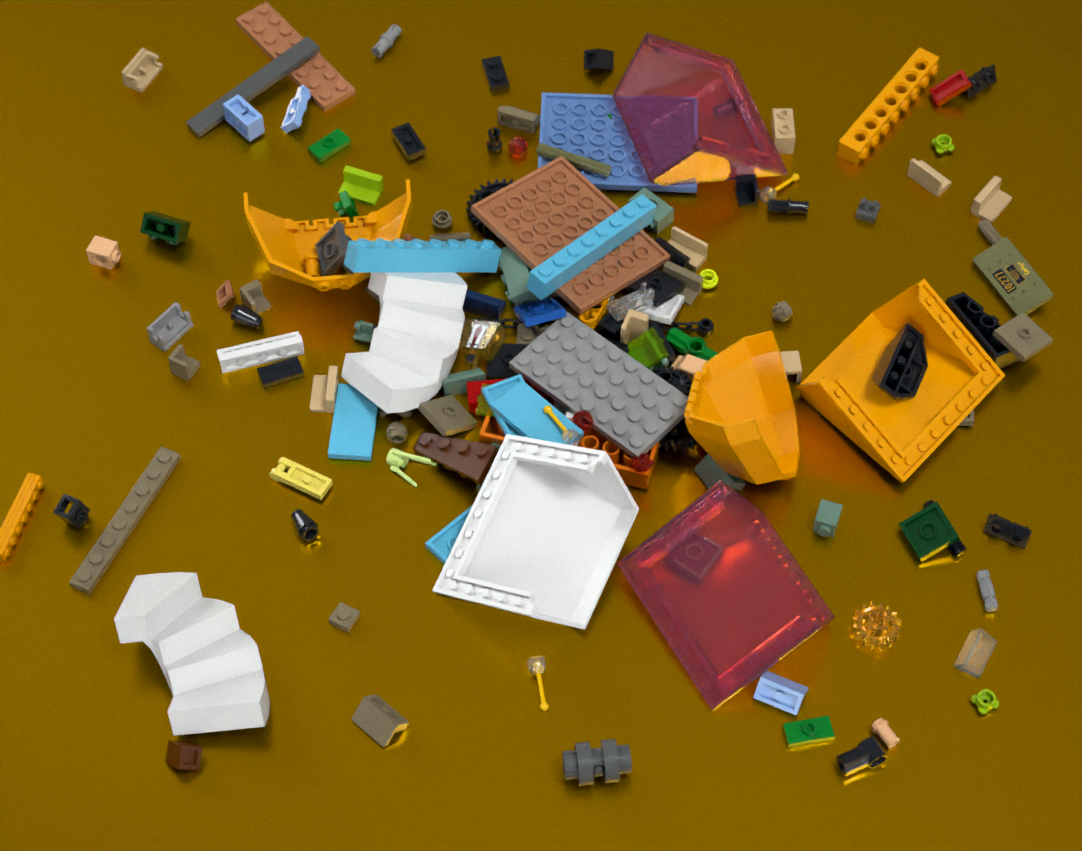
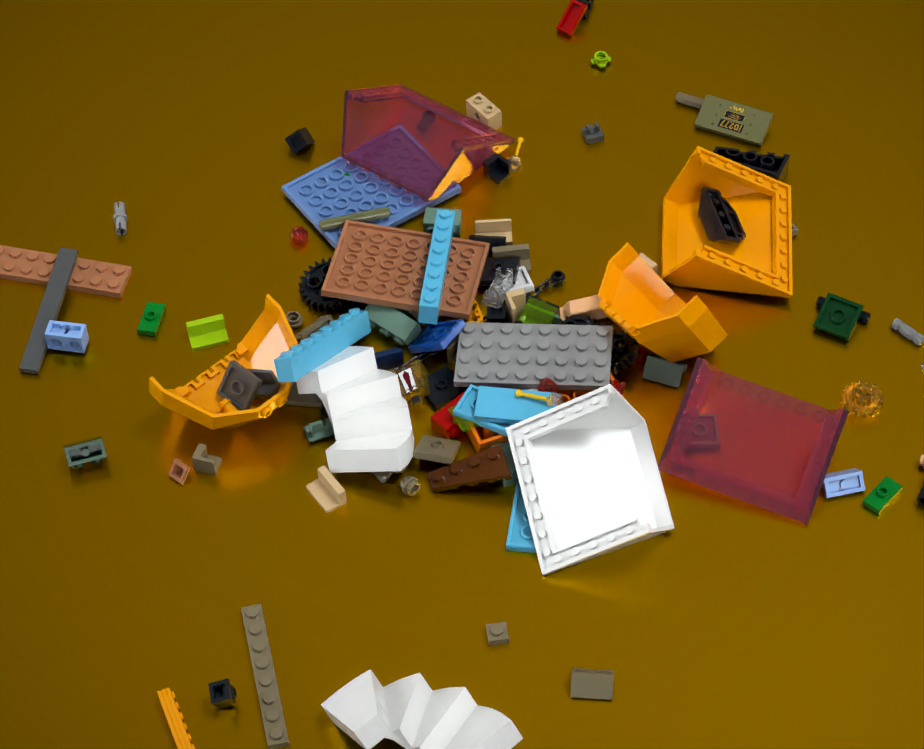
camera: 35 degrees left, 5 degrees down
light nougat brick [86,235,121,270] -> none
light grey hinge [147,302,194,352] -> none
dark tan panel [168,344,201,381] -> none
white fence [217,331,305,373] -> none
black cone [230,304,263,329] -> none
black tile [257,356,304,389] -> none
light yellow plate [269,457,333,500] -> none
light blue hinge [281,84,311,133] -> none
black cone [291,509,319,541] -> none
medium azure tile [328,383,379,461] -> none
green tile [333,191,359,219] -> none
yellowish green plant [386,448,438,487] -> none
black plate [391,122,426,161] -> none
sand green panel [441,367,485,397] -> none
black plate [482,56,509,92] -> none
black pin [487,127,502,152] -> none
dark tan panel [497,106,541,134] -> none
dark tan plate [516,324,539,344] -> none
hinge [527,656,549,711] -> none
dark grey piece [562,739,632,786] -> none
green piece [666,327,718,361] -> none
neon yellow plate [699,269,718,289] -> none
black axle [768,198,809,214] -> none
dark tan plate [772,300,794,322] -> none
sand green brick [813,499,843,538] -> none
light orange brick [836,47,939,165] -> none
tan panel [907,158,951,197] -> none
tan panel [971,175,1012,223] -> none
black hinge [983,513,1032,549] -> none
dark tan plate [993,312,1053,362] -> none

